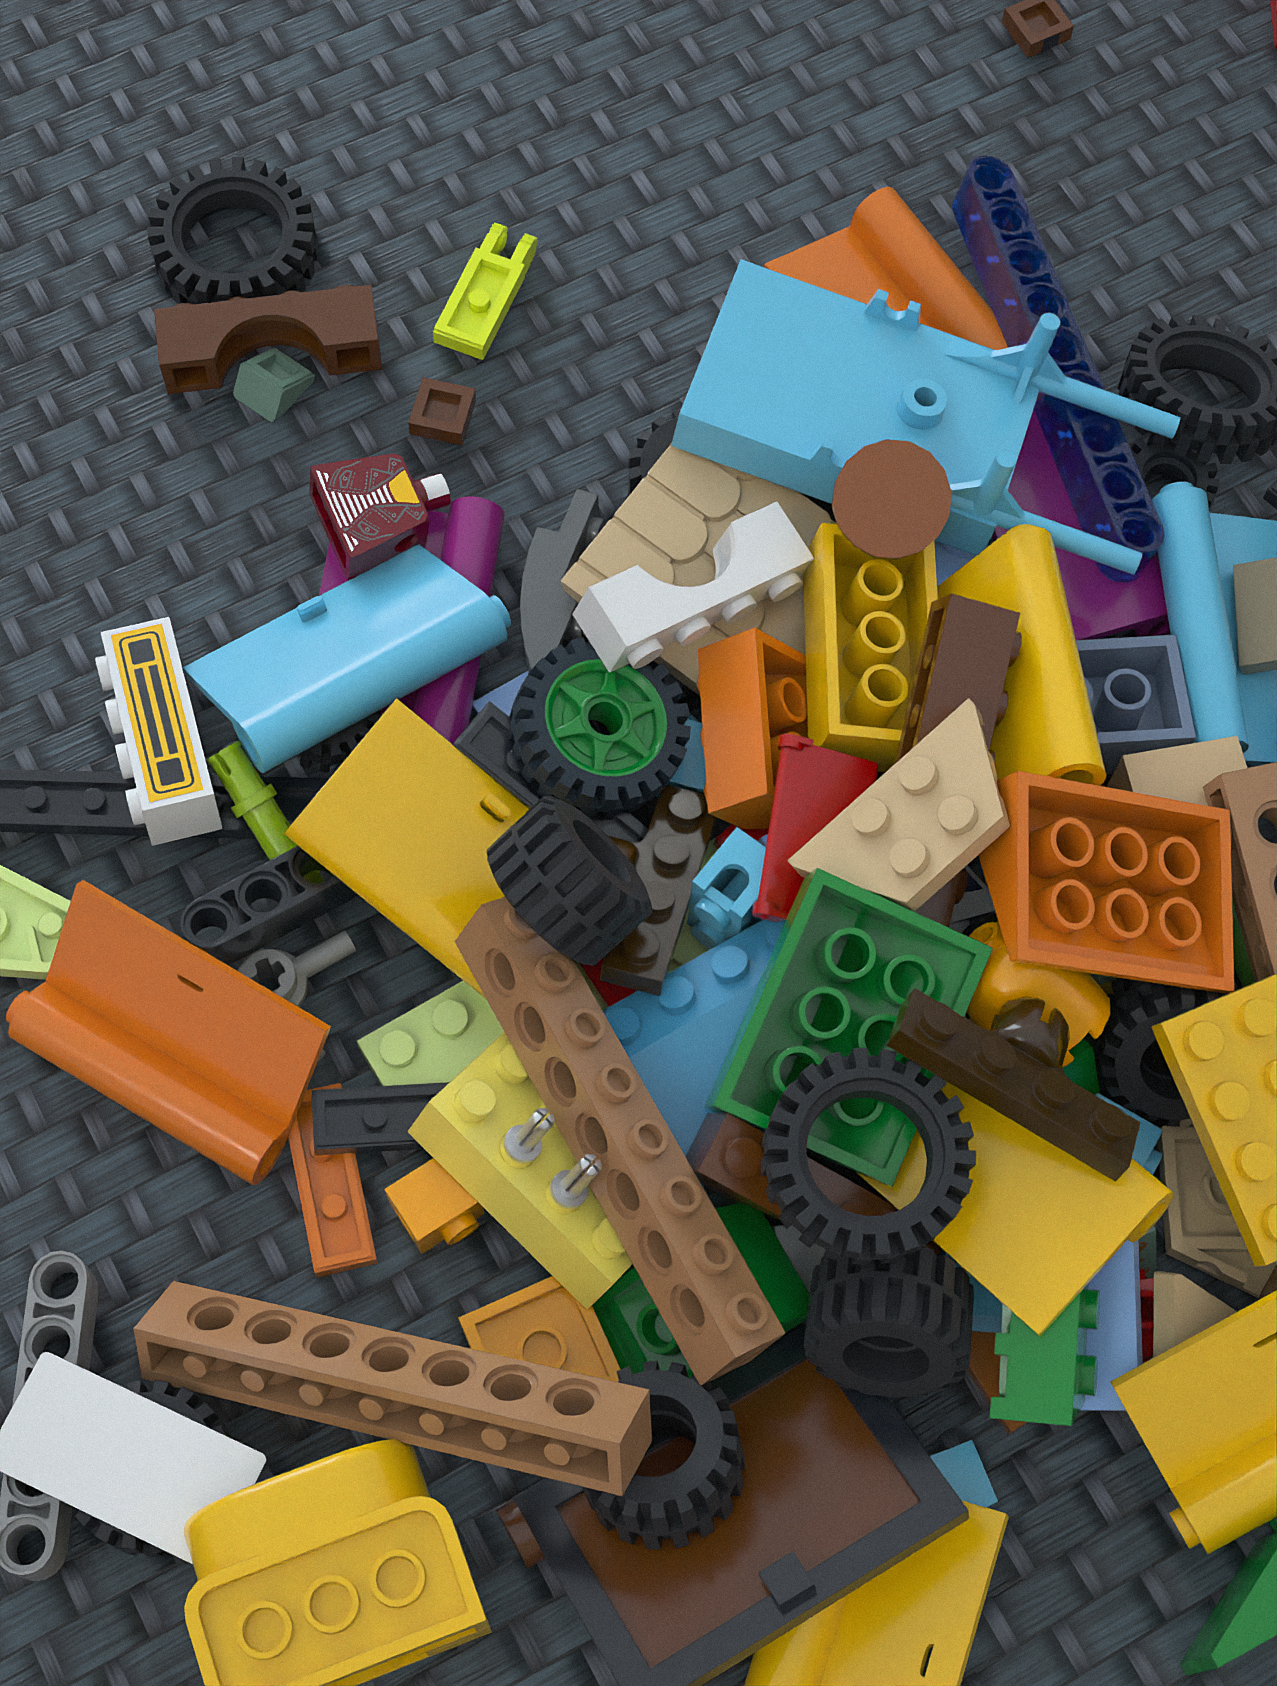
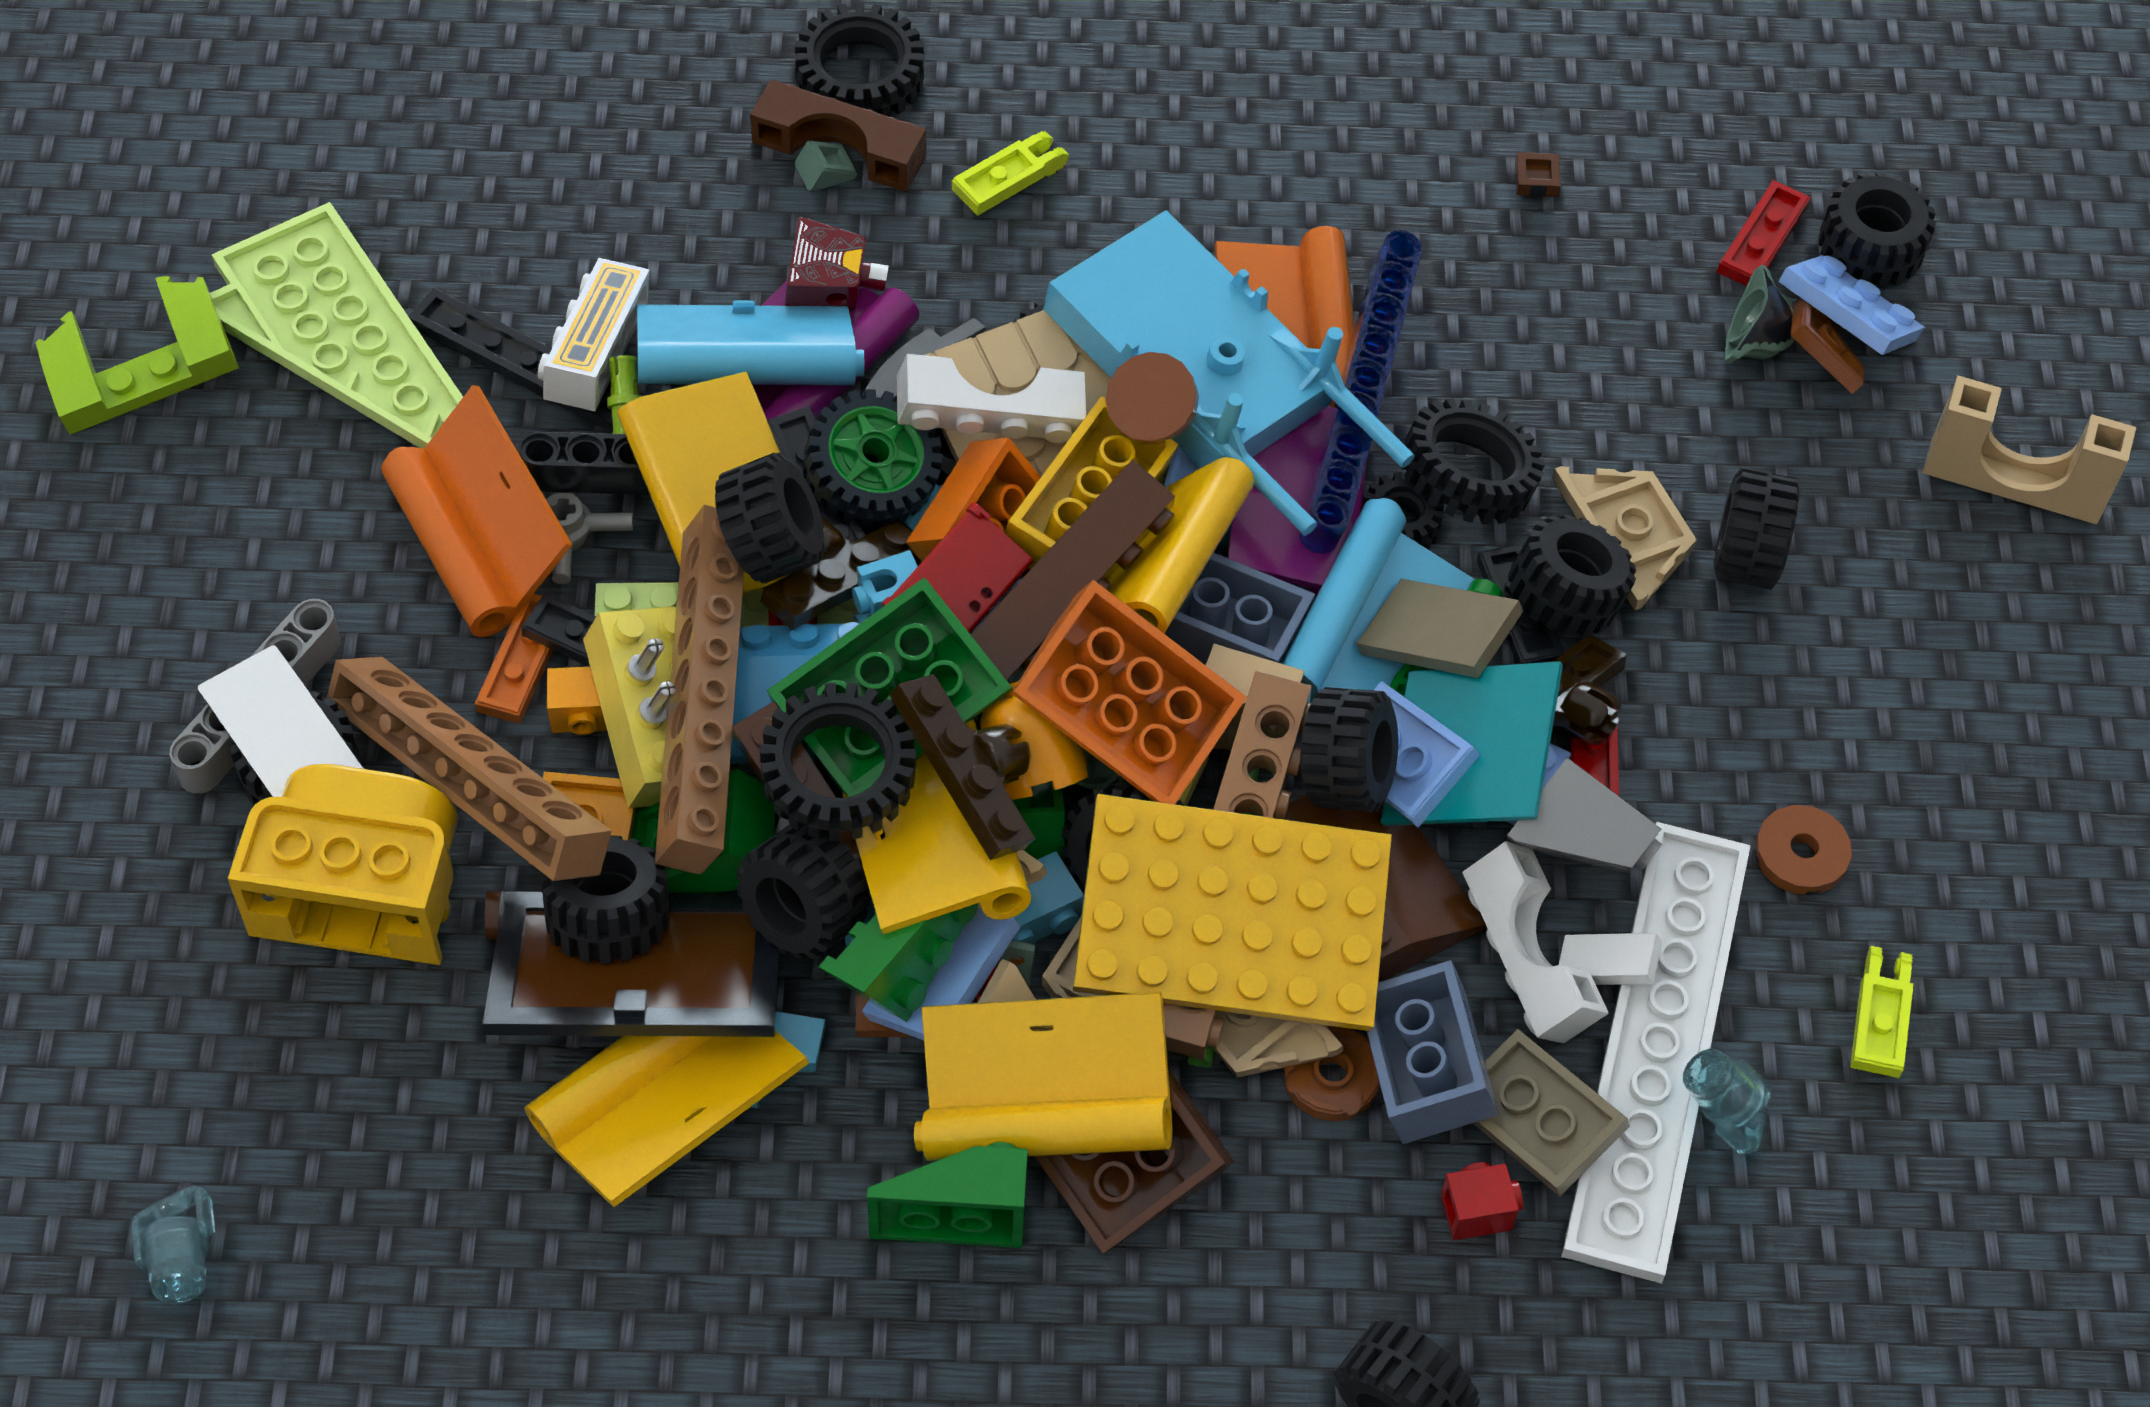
camera: 30 degrees right, 10 degrees down
reddish brown plate [408,377,476,446] -> none
tan wing [787,698,1010,912] -> none

